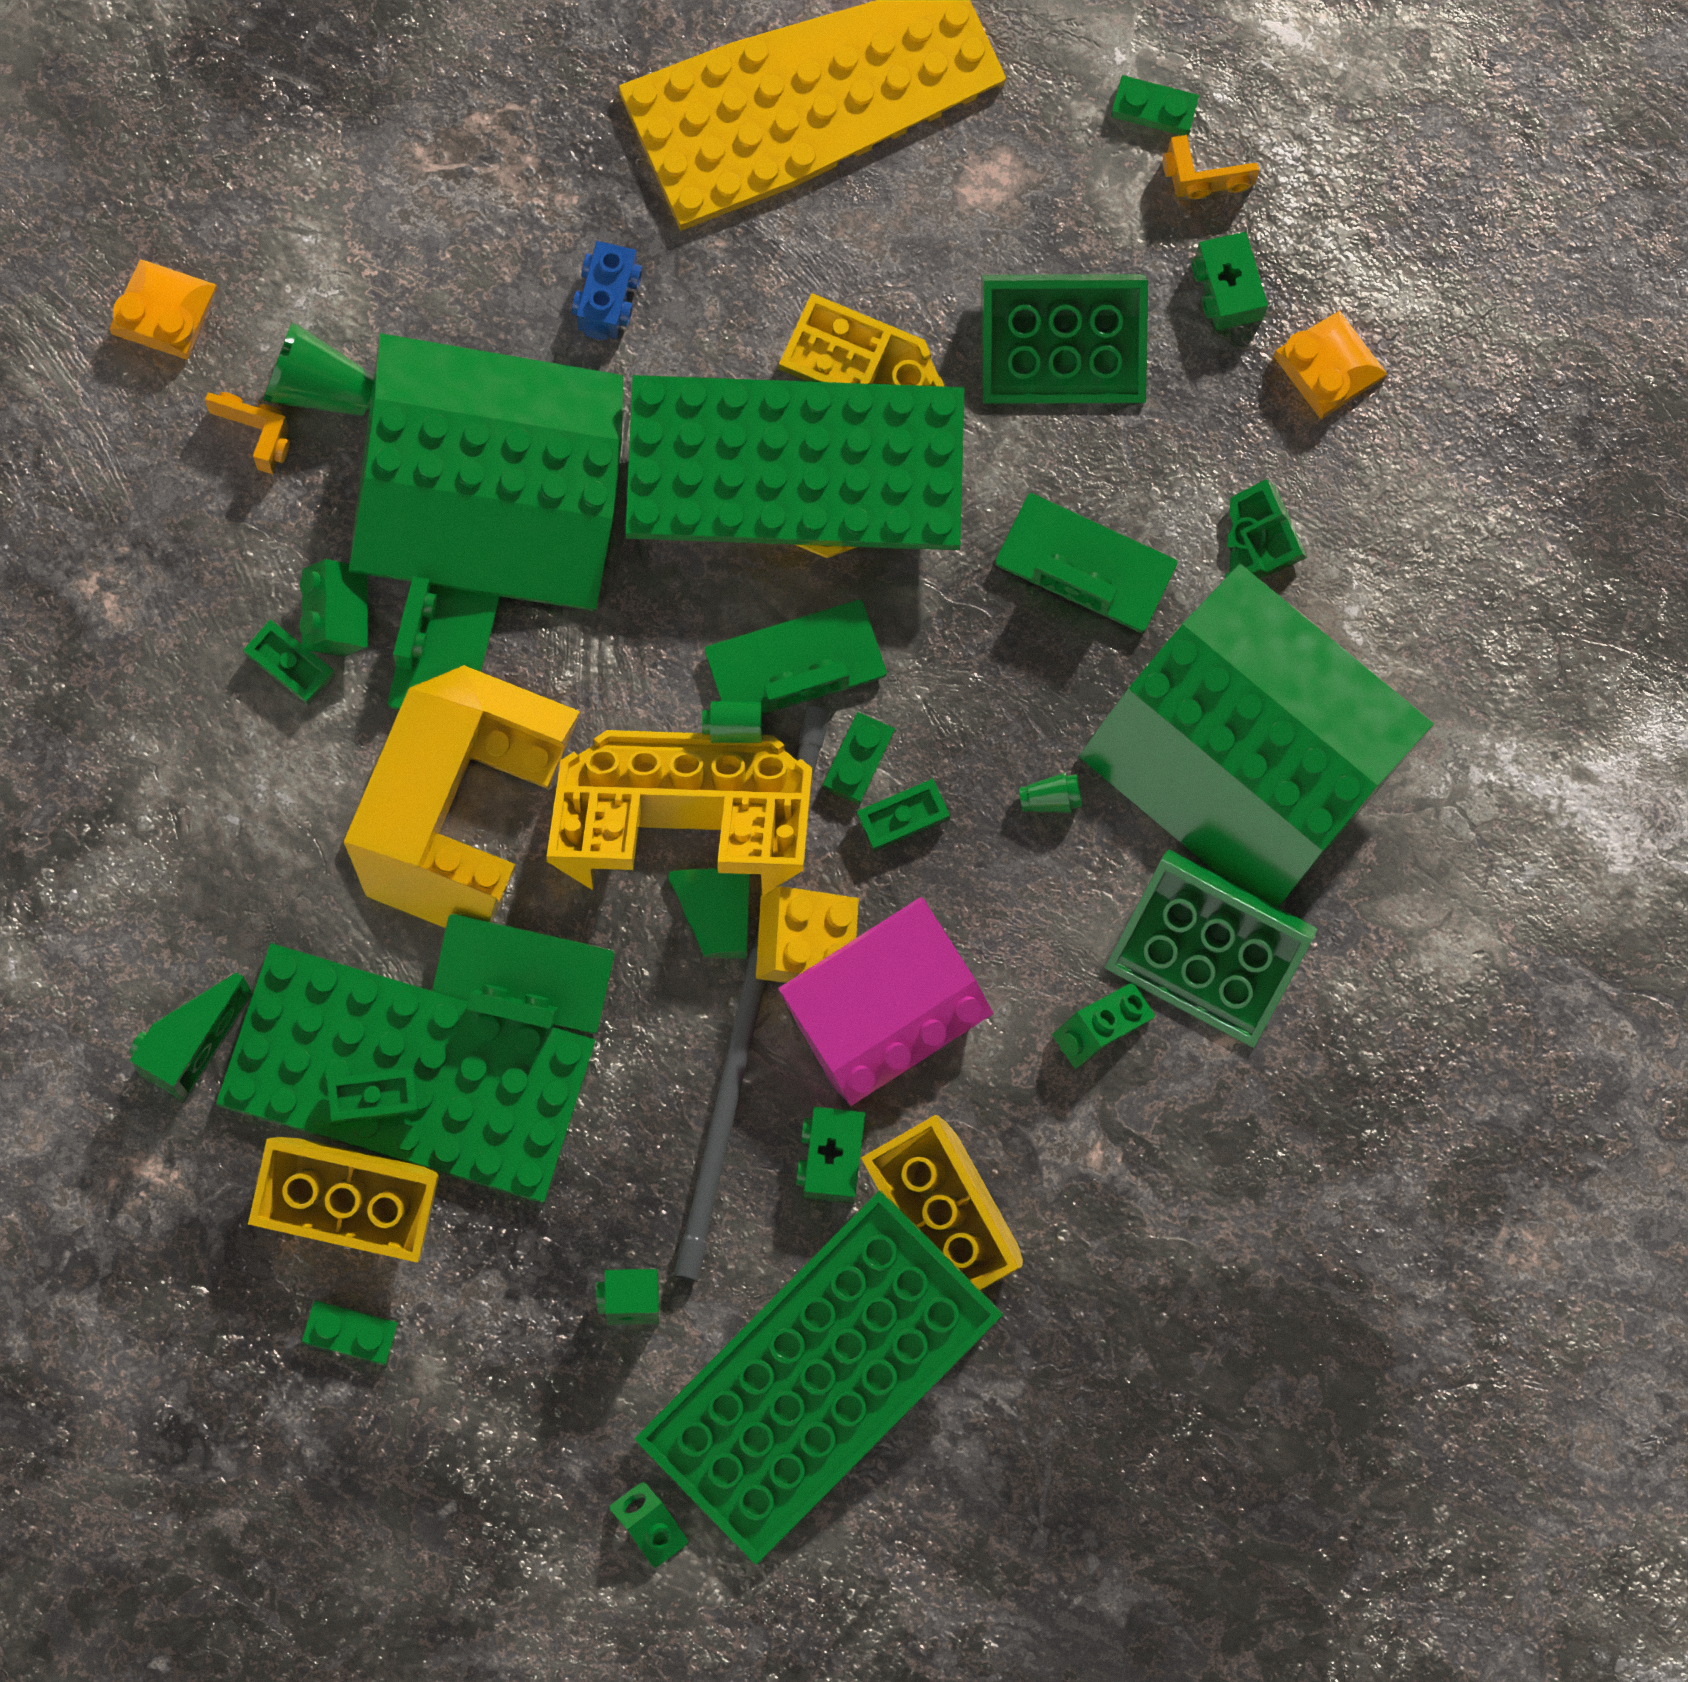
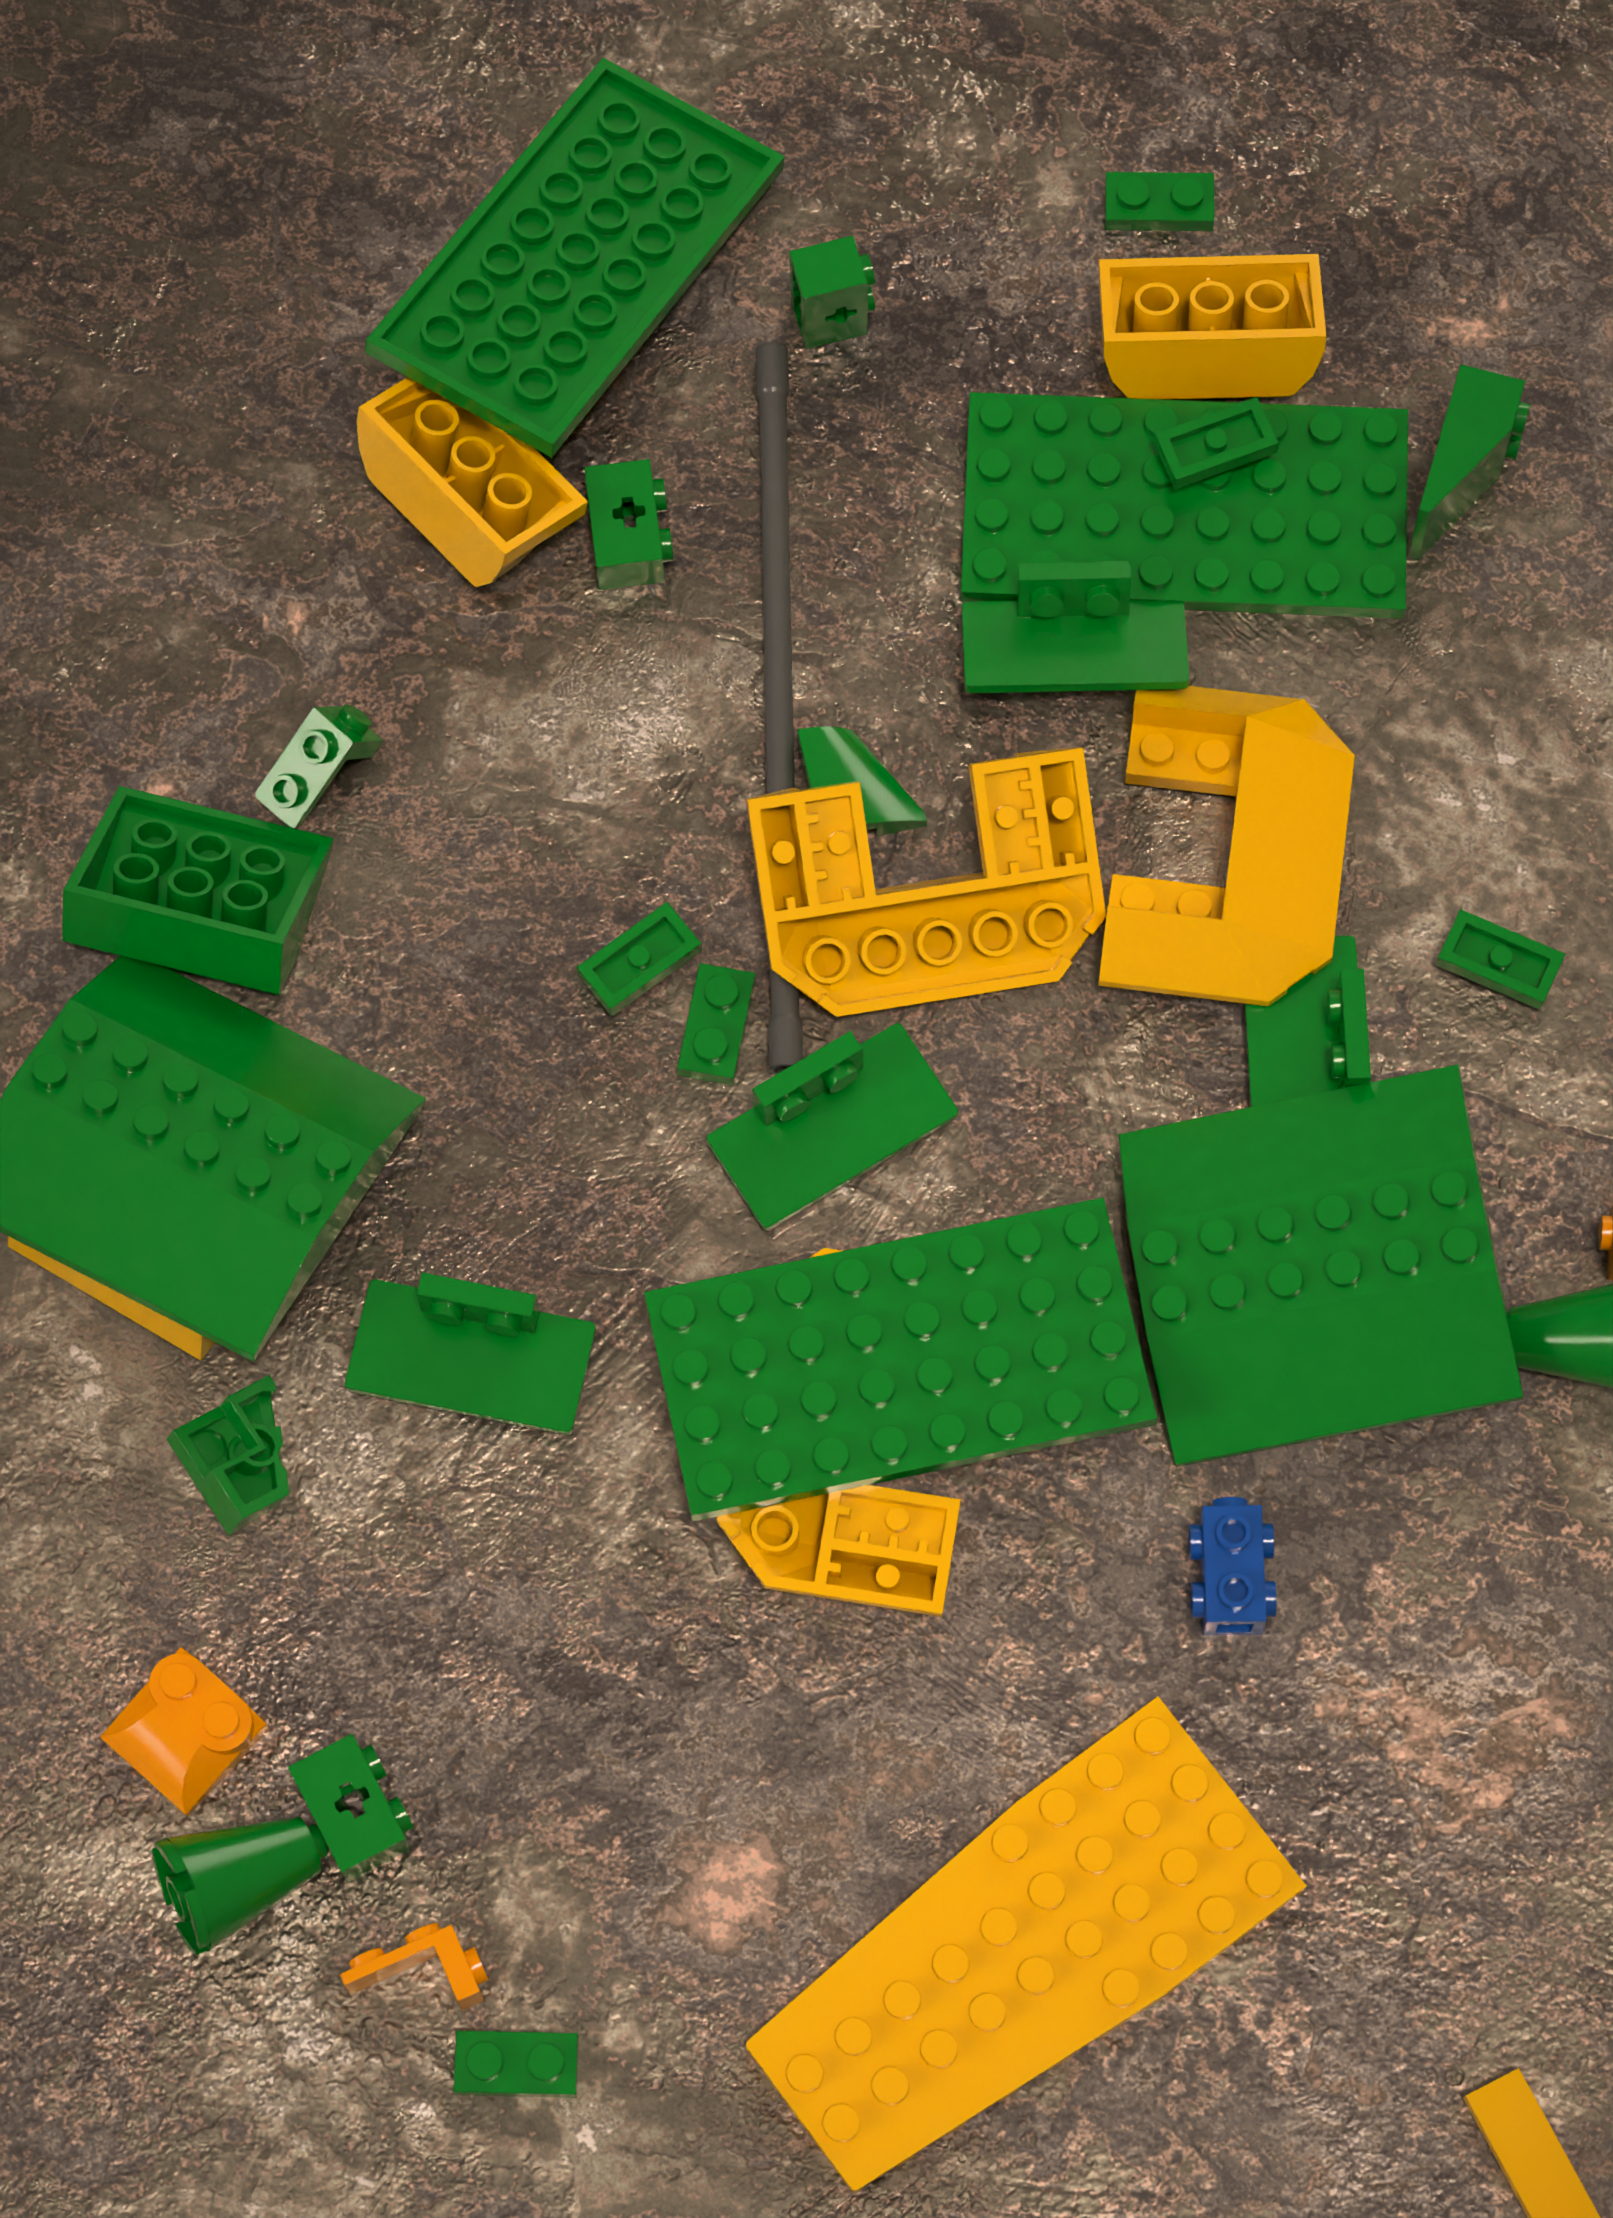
camera: 175 degrees right, 5 degrees down
green brick [300,559,368,657] -> none
green bracket [609,1482,688,1568] -> none
green brick [702,701,763,743] -> none
yellow piece [756,886,859,983] -> none
dark pink slope [778,897,994,1106] -> none
green slope [981,274,1148,404] -> none
green cone [1019,772,1082,813] -> none
none -> green cone [152,1817,327,1956]

